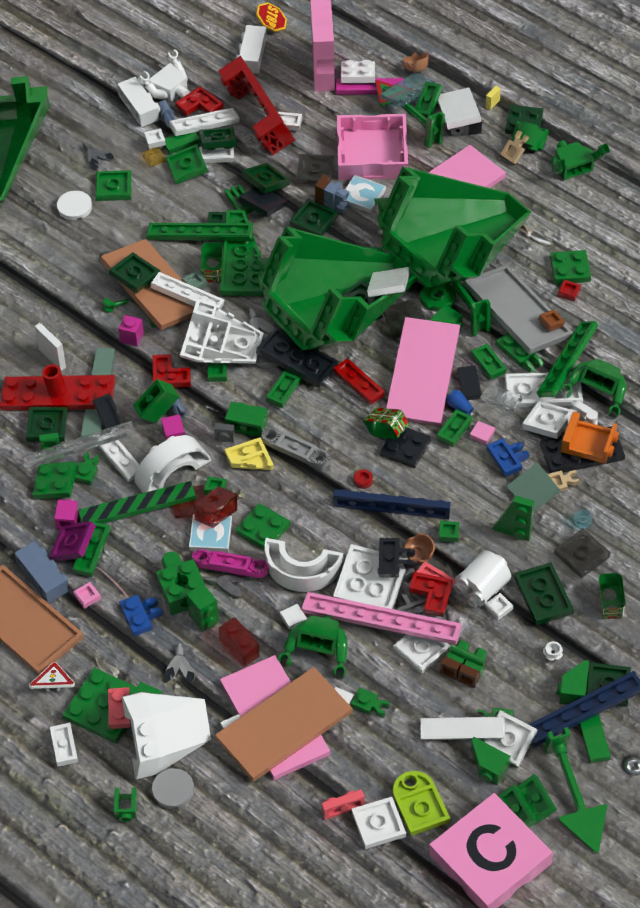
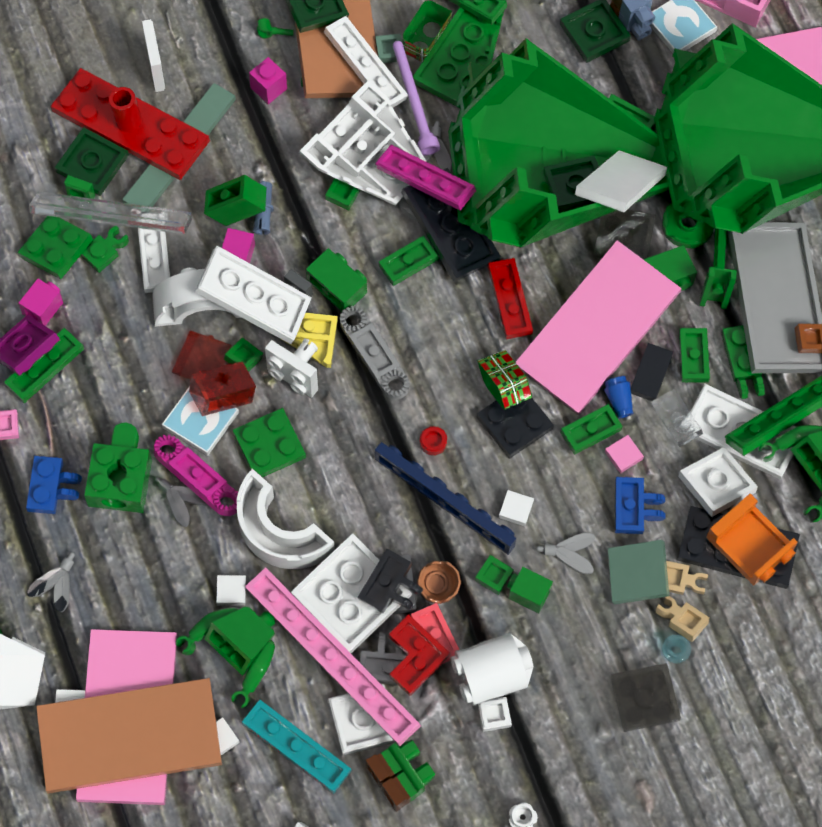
camera: 25 degrees right, 15 degrees up
green tile [78,481,196,524] -> none
black tile [92,393,125,435] -> none
red plate [153,354,191,388] -> none
green brick [186,584,219,632] -> none
clear red brick [218,617,260,667] -> none
green plate [351,687,390,718] -> none
green wing [492,495,535,541] -> none
dark green plate [514,562,574,625] -> none
white plate [568,400,598,425] -> none
green piece [598,573,626,619] -> none
none -> white tile [195,246,312,344]
none -> teal plate [242,700,352,794]
none -> white plate [265,338,318,398]
none -> dark pink tile [375,145,476,211]
none -> lavender piece [393,41,440,156]
none -> white tile [499,490,534,526]
none -> green brick [507,567,553,614]
none -> light grey piece [536,533,595,574]
none -> tan plate [656,596,710,642]

